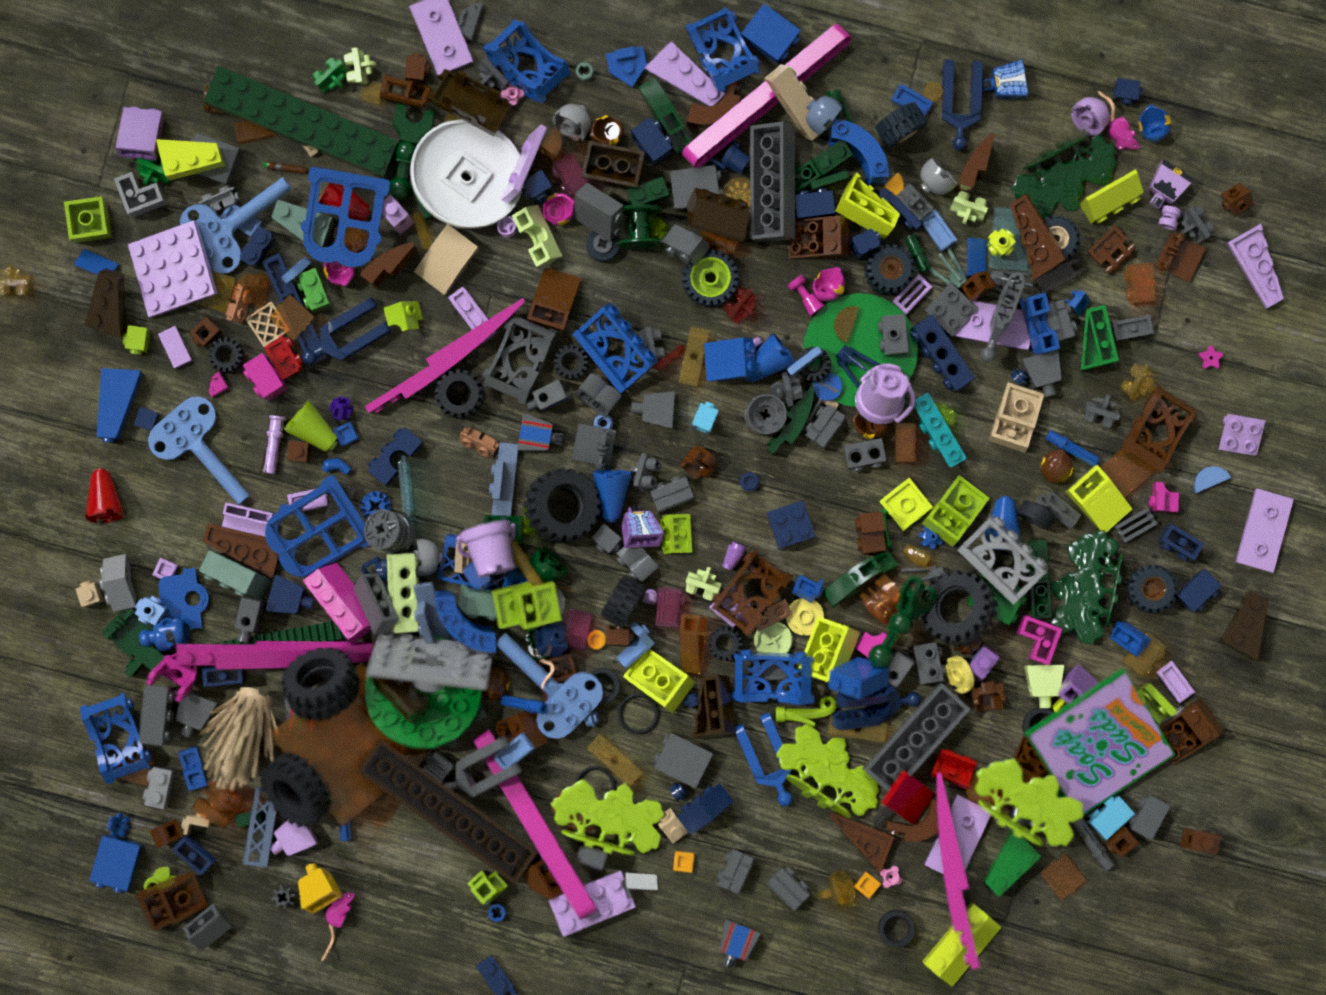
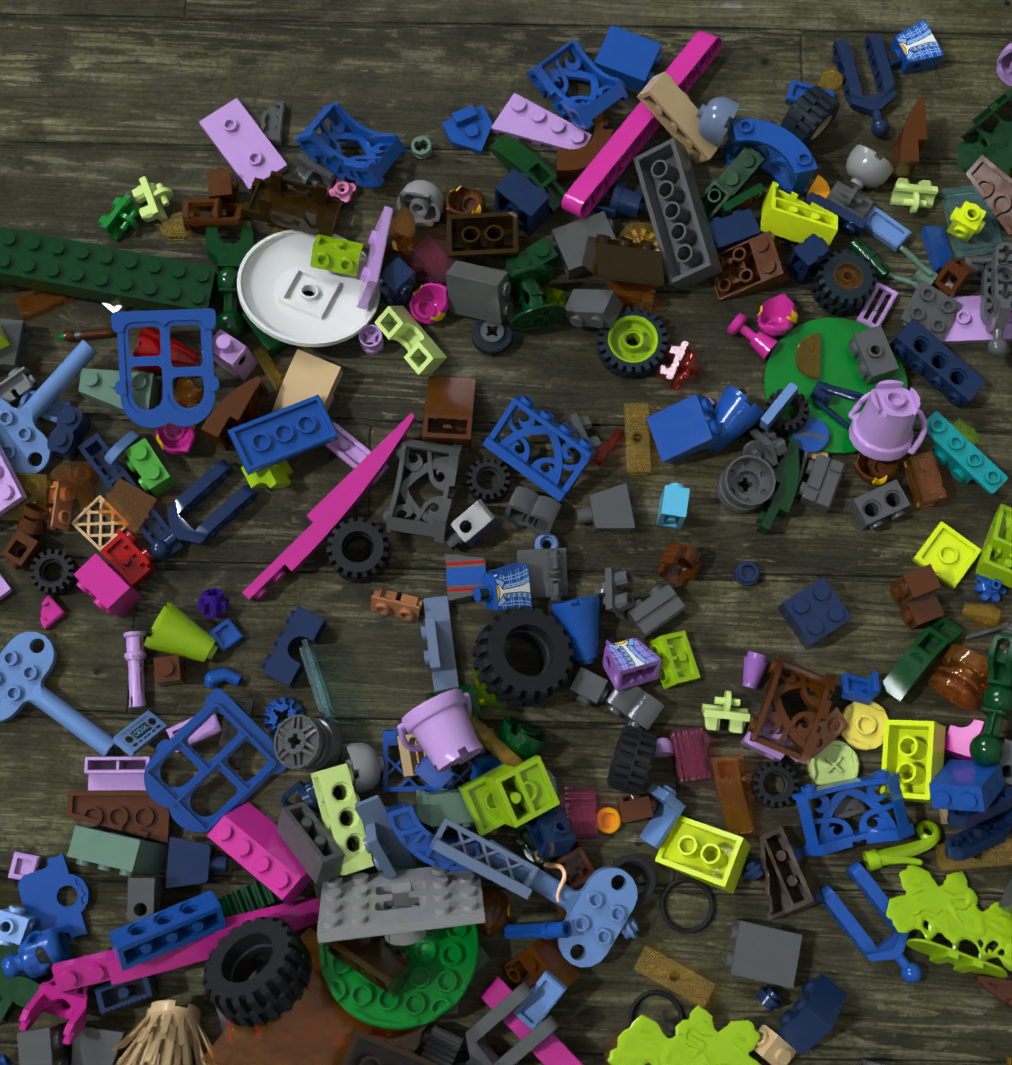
camera: 15 degrees left, 10 degrees down
none -> reddish brown wheel [17,502,49,535]
none -> blue brick [108,890,226,971]
none -> medium blue tile [112,710,167,757]
none -> blue tile [228,395,339,475]
none -> lime bracket [310,234,363,276]
none -> sand blue fence [429,817,539,899]
none -> torso [473,563,533,611]

